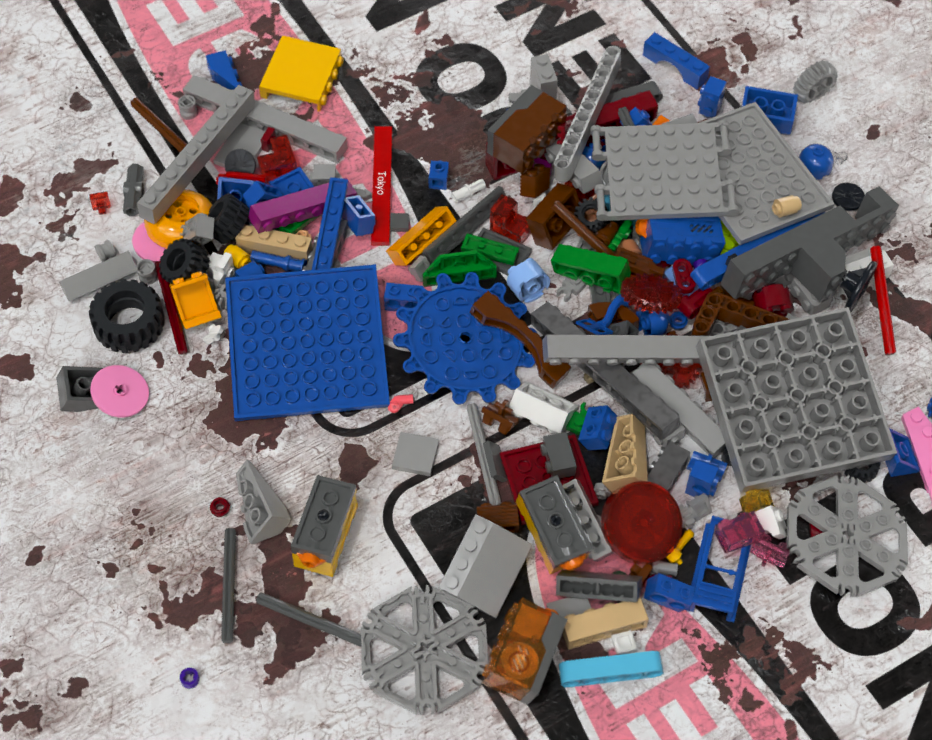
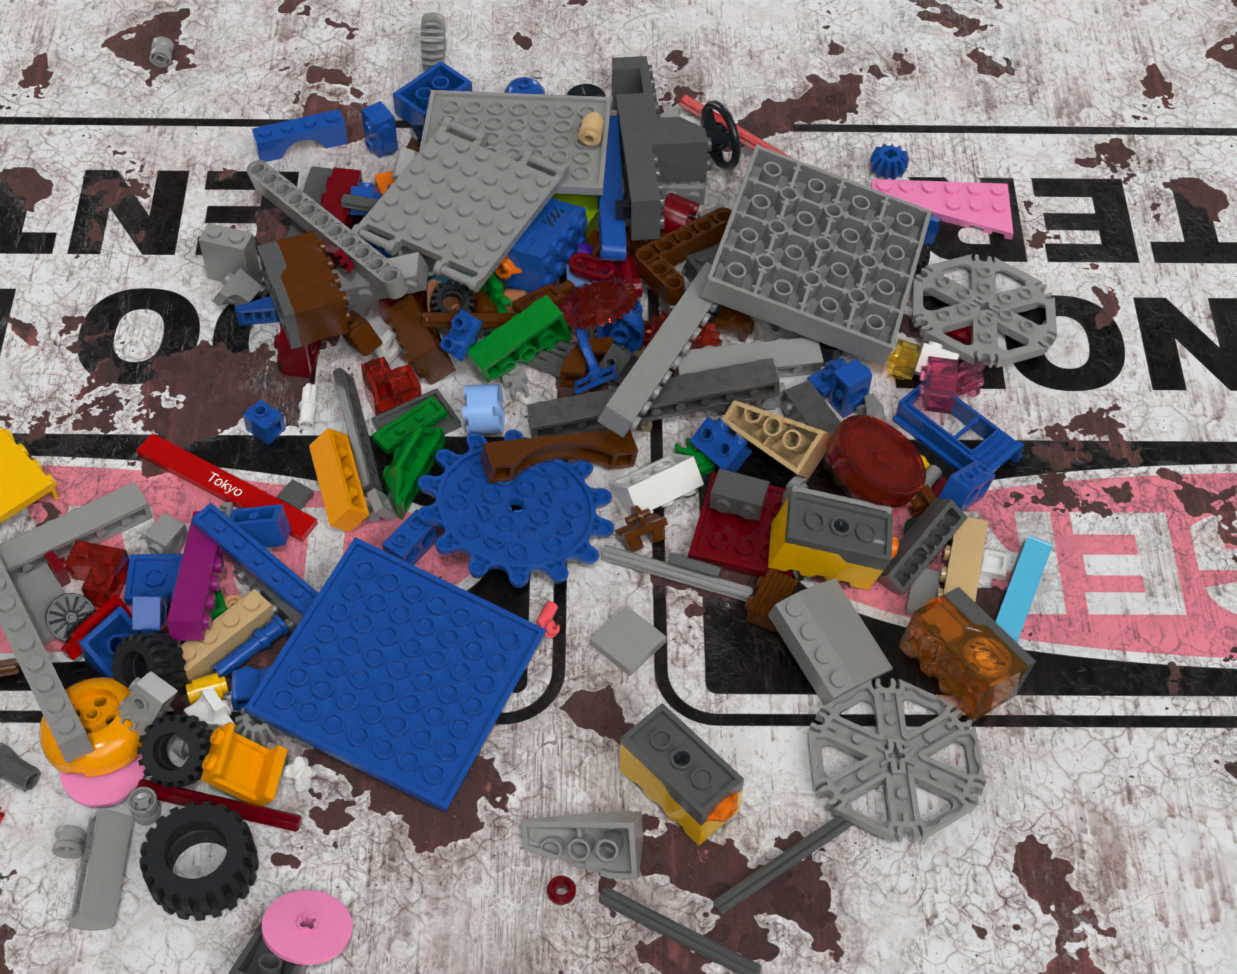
camera: 60 degrees left, 5 degrees down
none -> blue hips [440,309,483,361]

